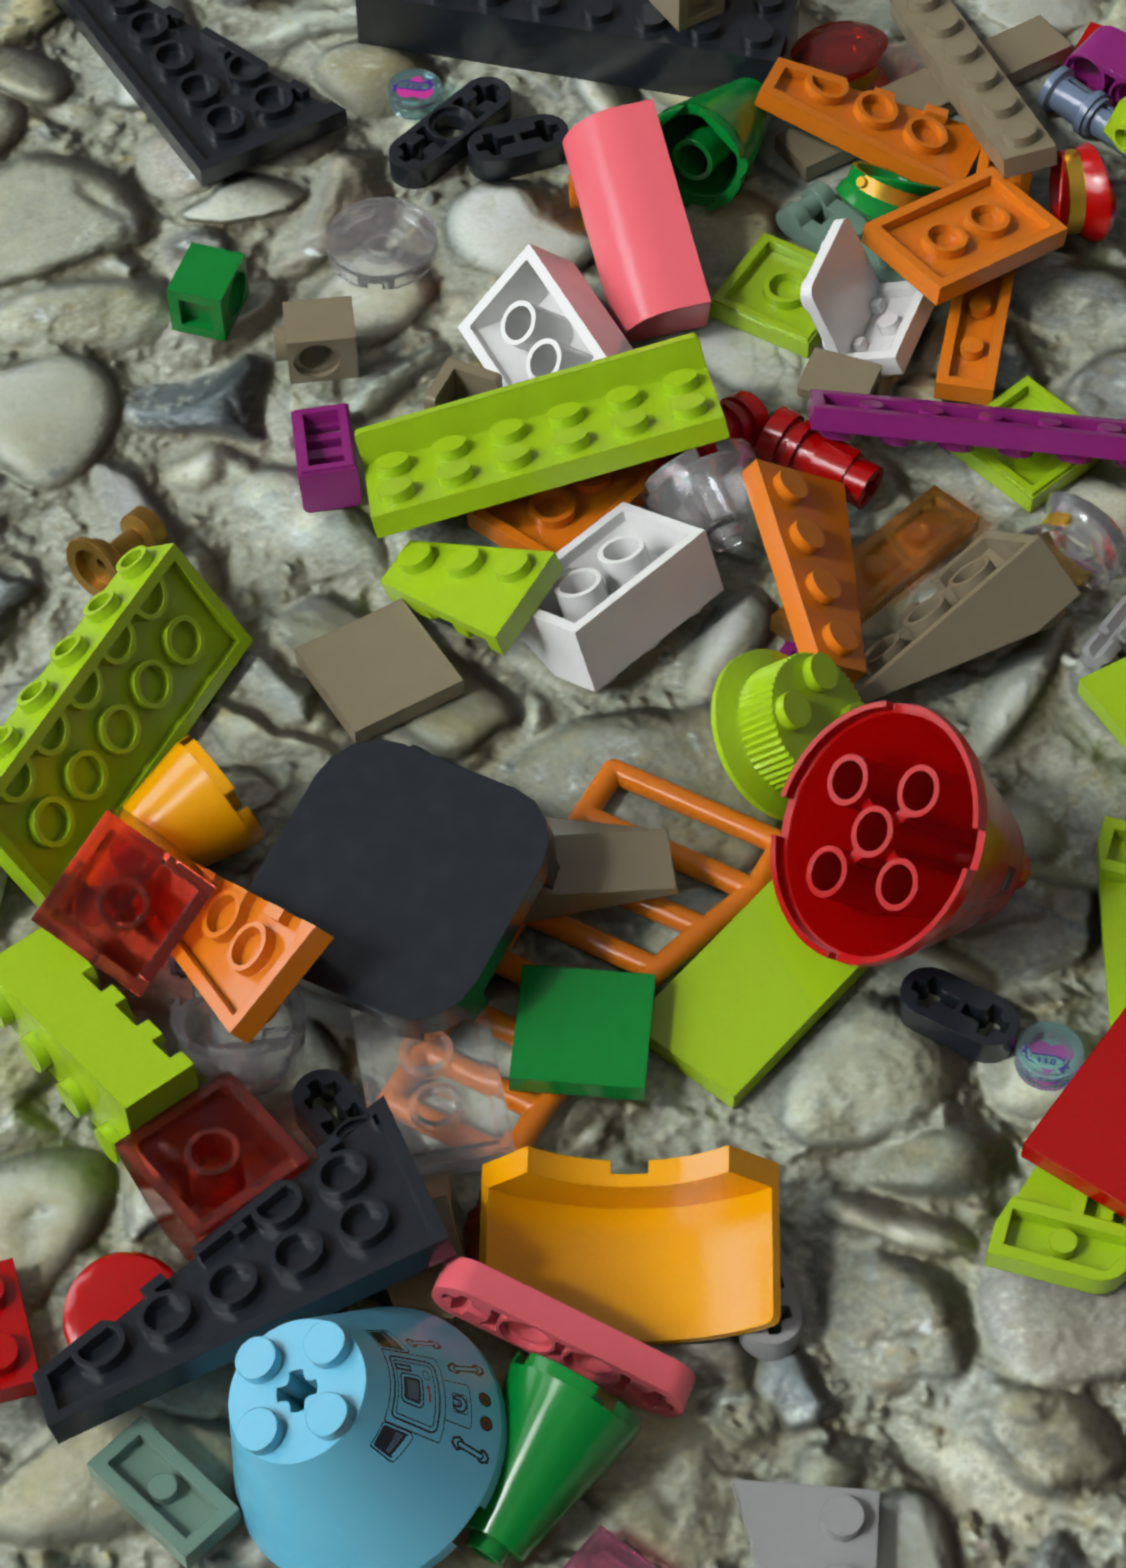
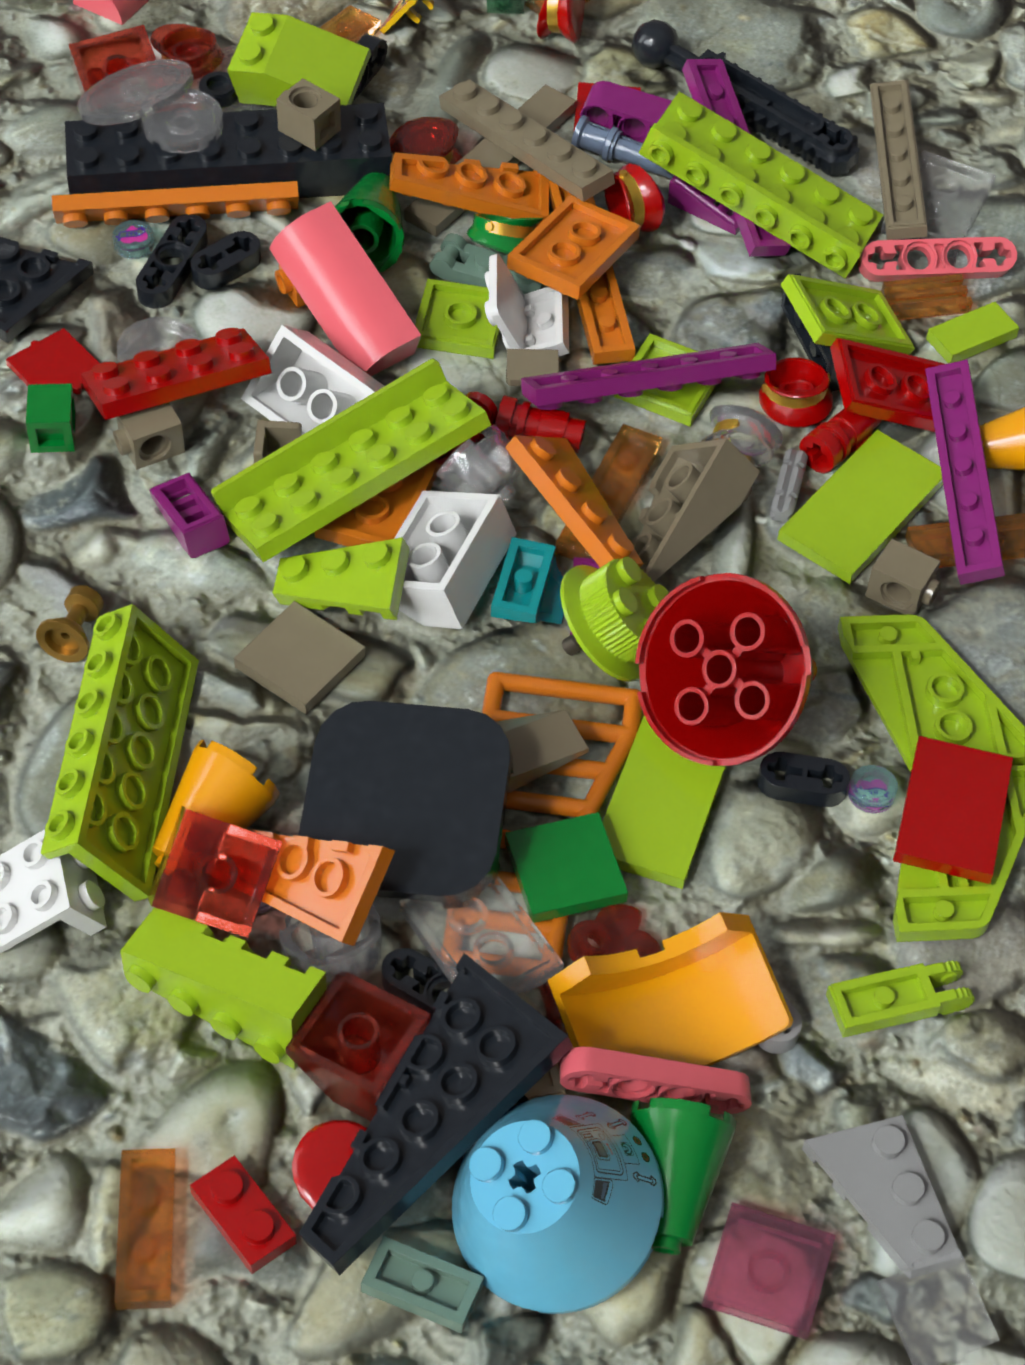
camera: 25 degrees left, 0 degrees up
none -> red piece [6,328,99,395]
none -> orange plate [52,181,299,228]
none -> red plate [81,328,272,420]
none -> teal slope [491,537,564,624]
none -> clear red plate [567,904,662,962]
none -> lime hinge [826,960,975,1038]

